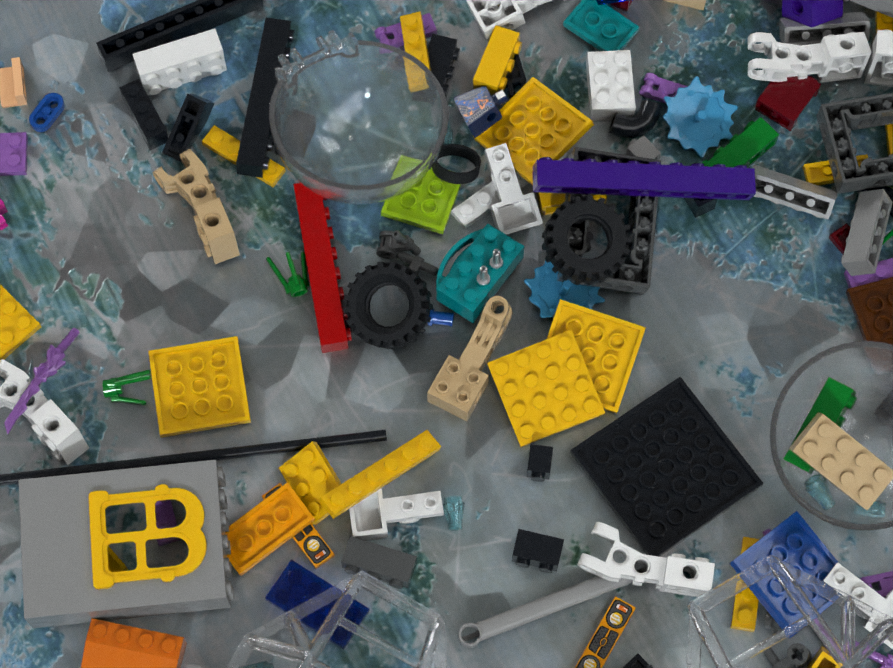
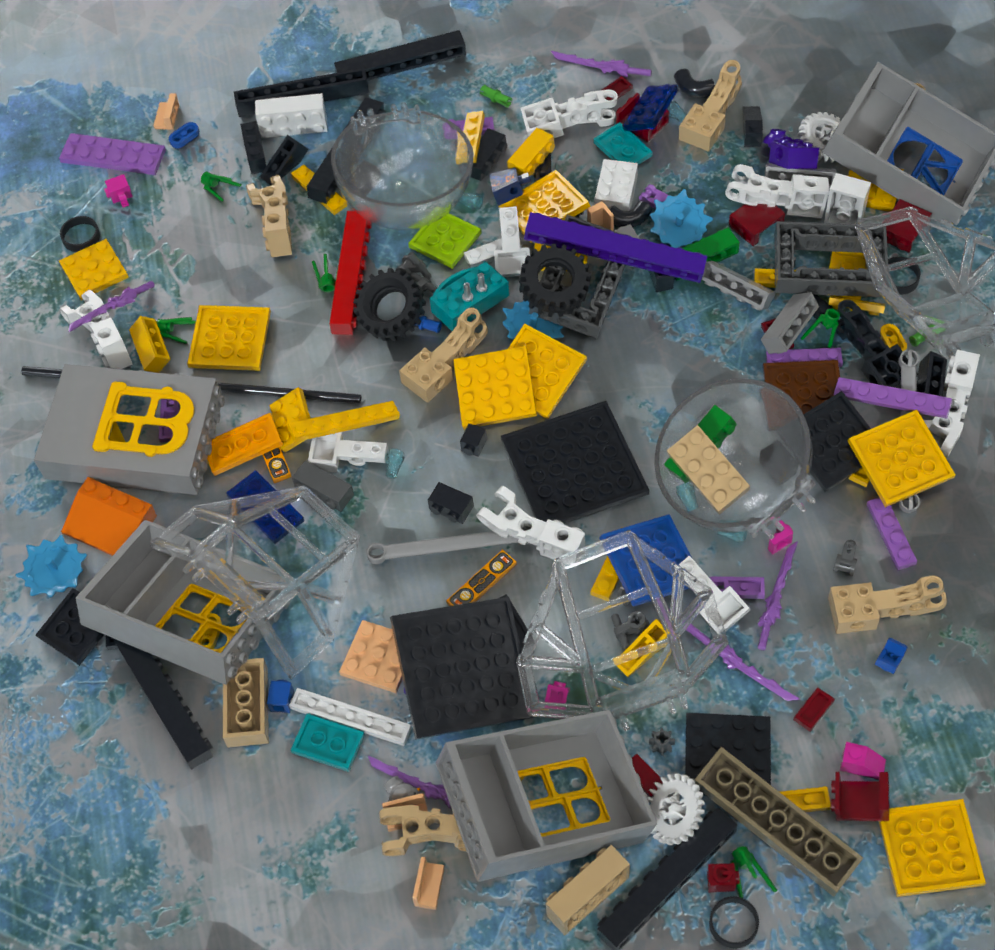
camera: 20 degrees right, 10 degrees down
black tyre [432,144,481,184] -> none
none -> yellow brick [129,316,170,373]
none -> green plant [200,171,241,202]
none -> light nougat panel [587,201,614,231]

